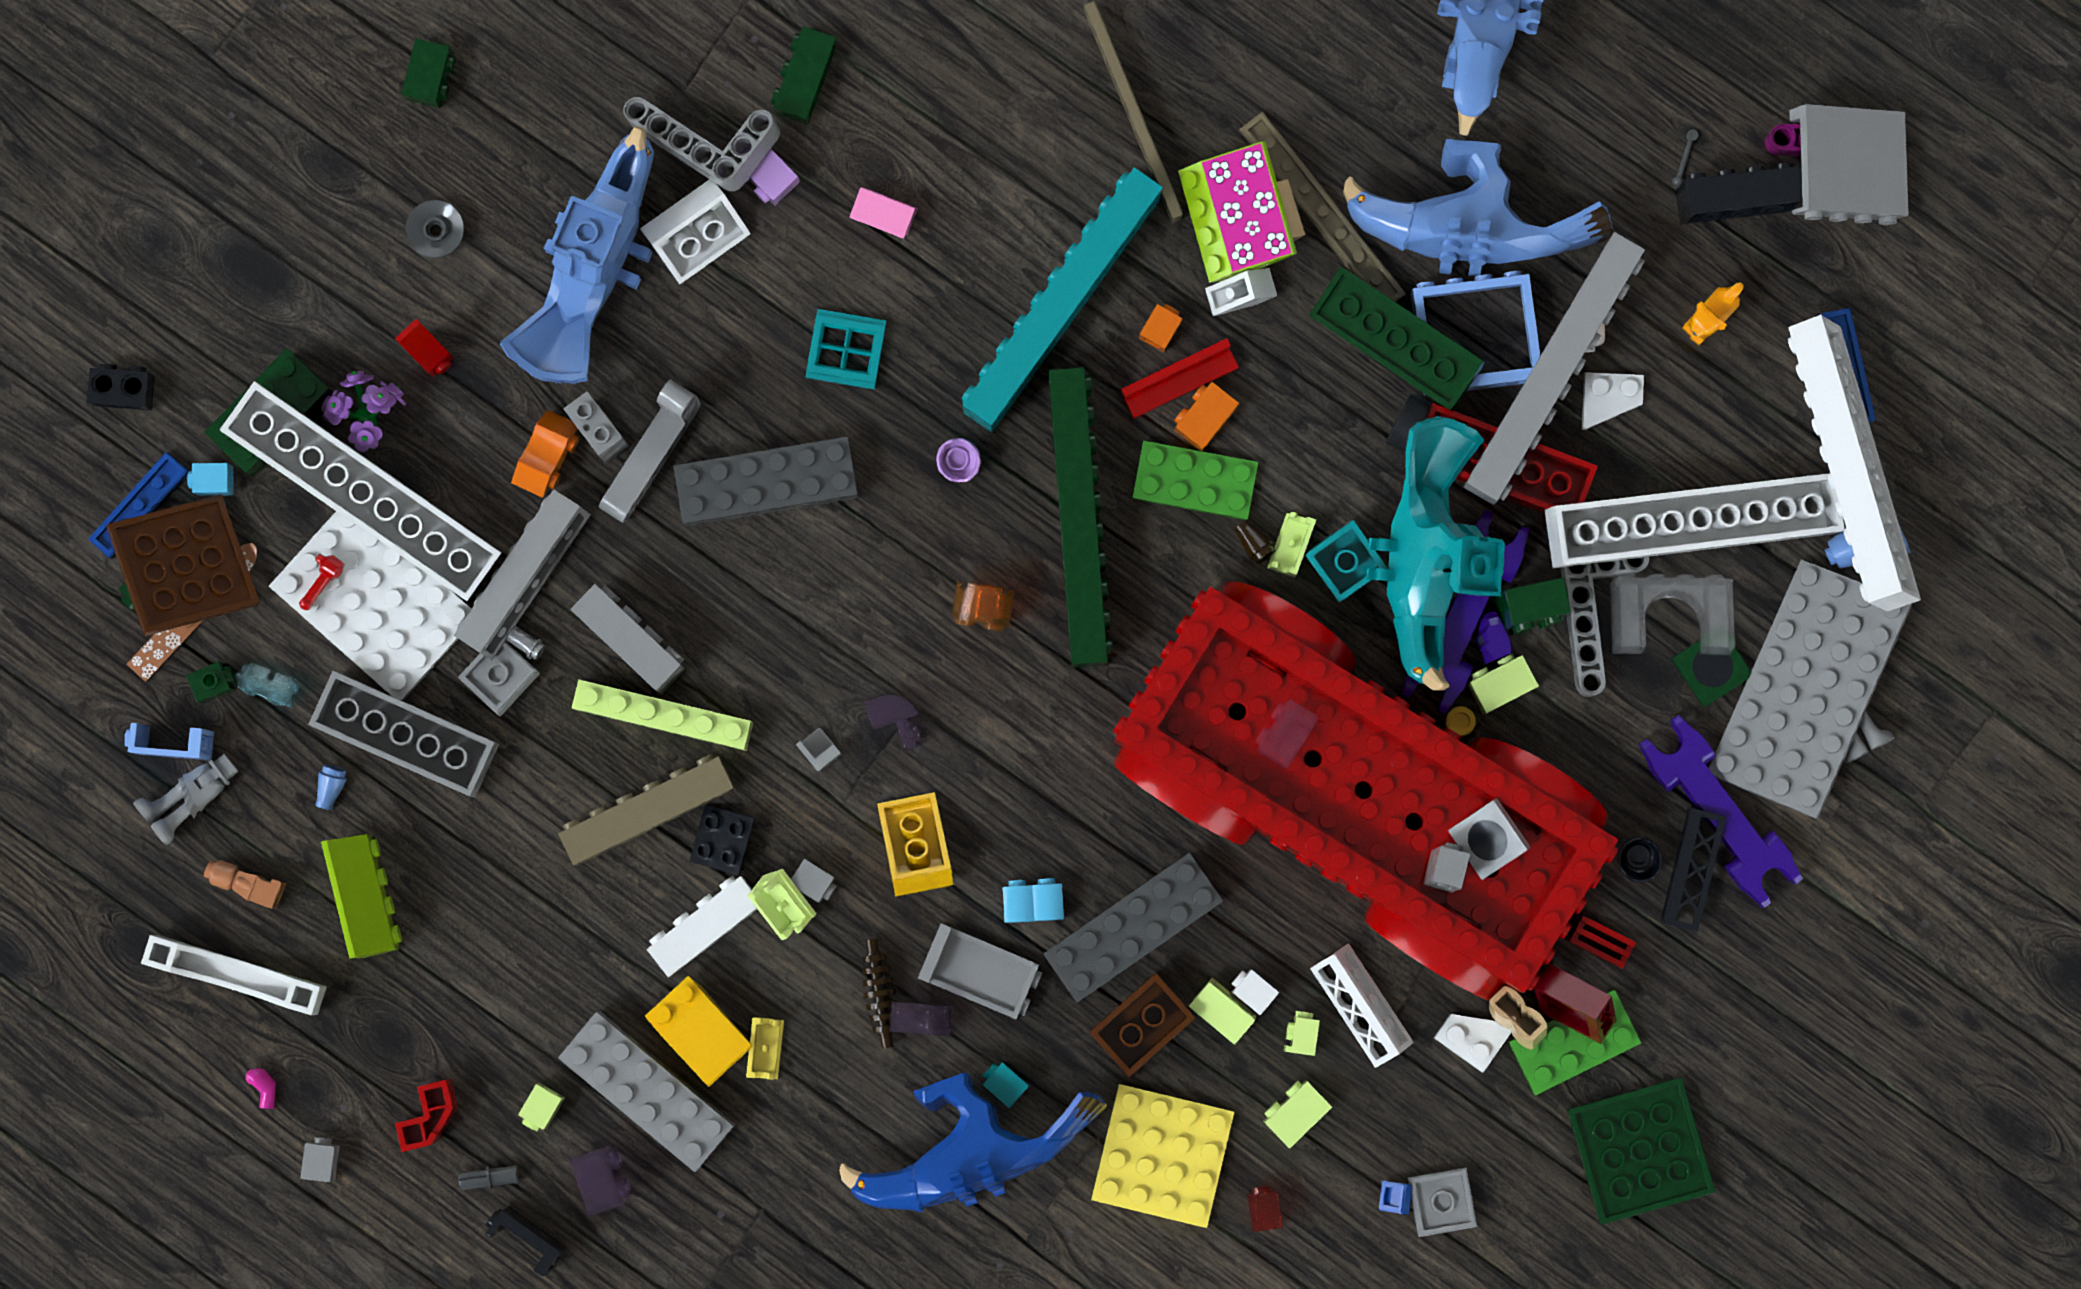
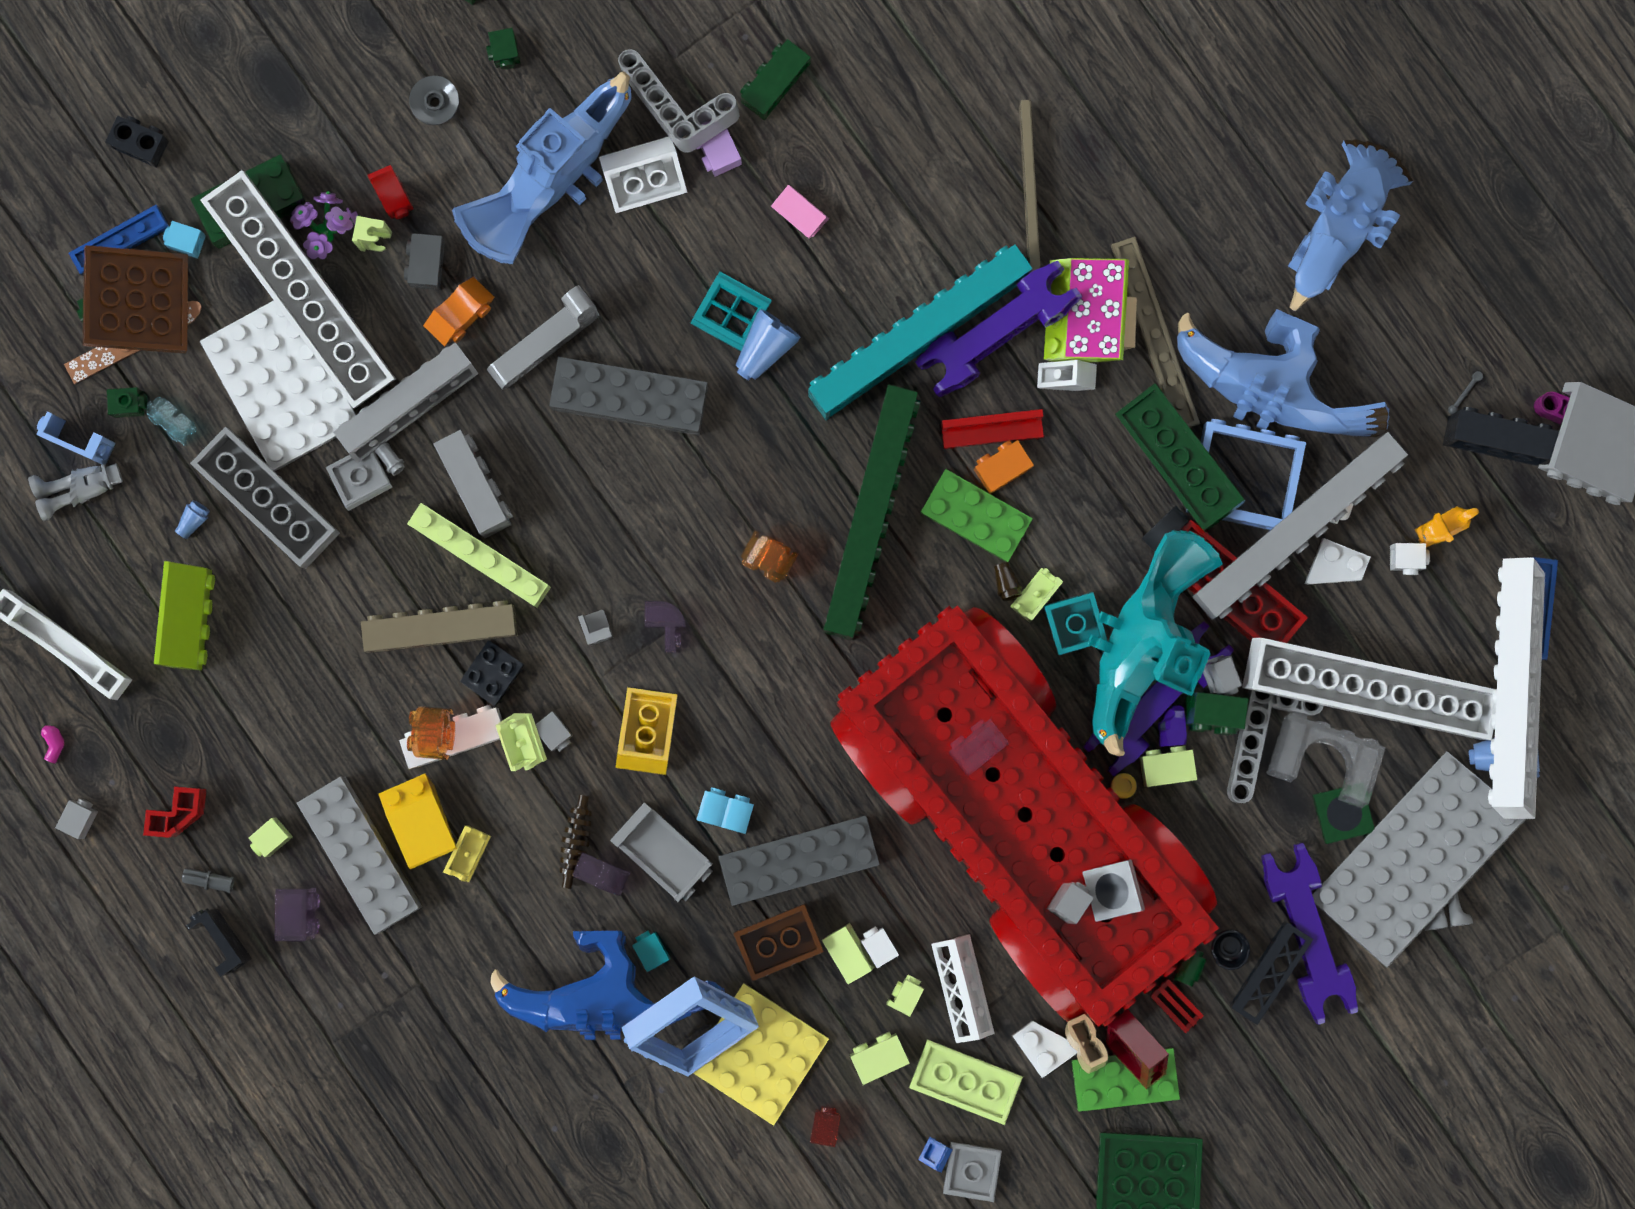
camera: 15 degrees right, 0 degrees up
nougat piece [204,860,287,909] -> none
red piece [299,554,345,611] -> none
light grey window [564,391,630,464] -> none
lavender hair [936,438,981,482] -> none
orange brick [1139,304,1183,353] -> none
none -> yellowish green hinge [352,216,392,252]
none -> dark grey brick [404,233,445,290]
none -> clear orange brick [407,707,455,760]
none -> dark green brick [486,28,521,69]
none -> light blue window [622,976,759,1077]
none -> medium blue cone [736,309,801,380]
none -> yellowish green tile [909,1039,1023,1125]
none -> dark purple piece [915,261,1083,397]
none -> dark green brick [1174,949,1207,987]
none -> light grey brick [1203,655,1242,696]
none -> white brick [1390,543,1430,575]

